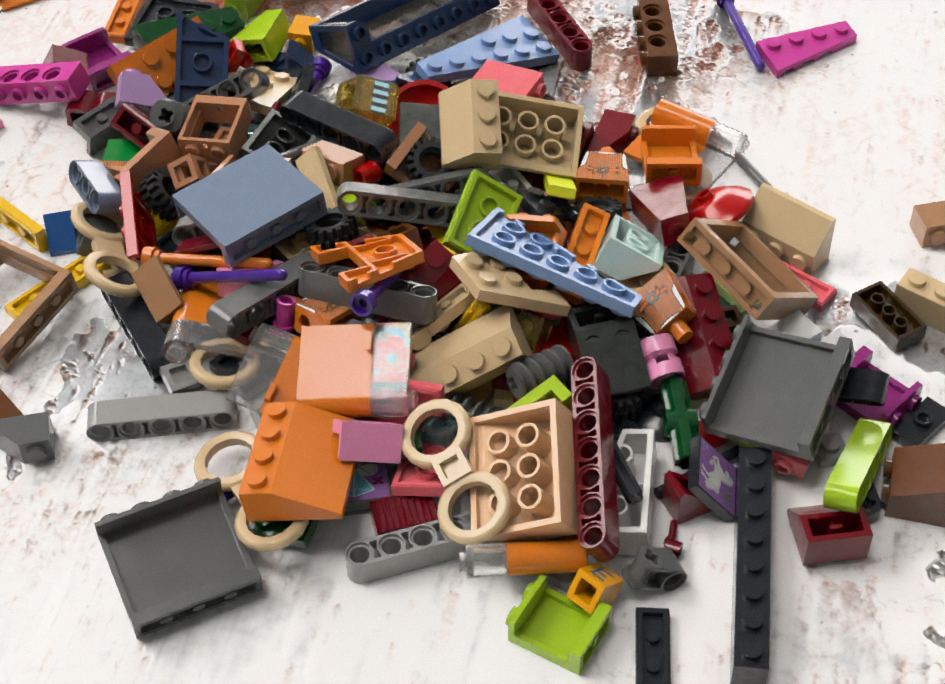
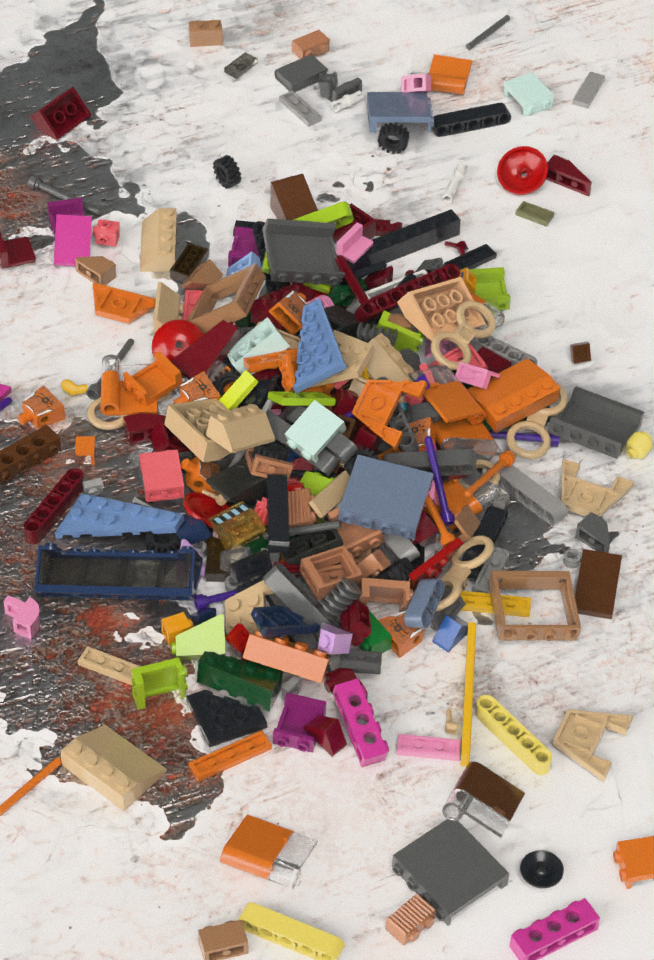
camera: 130 degrees left, 0 degrees up
none -> orange torso [17,385,65,429]
none -> yellow arm [61,379,88,396]
none -> orange panel [75,436,96,465]
none -> light grey plate [82,478,103,496]
none -> orange wing [93,283,156,324]
none -> medium nougat slope [181,259,223,290]
none -> light aqua panel [285,400,346,462]
none -> dark red axle [335,255,368,304]
none -> bright pink panel [336,223,373,263]
none -> dark red plate [375,219,402,236]
none -> dark red hand [445,241,469,255]
none -> orange piece [464,451,516,498]
none -> light grey tile [472,546,511,593]
none -> tan wing [561,459,635,517]
none -> light grey bush [563,549,581,568]
none -> reddish brown tile [570,342,591,364]
none -> light yellow head [626,431,653,459]

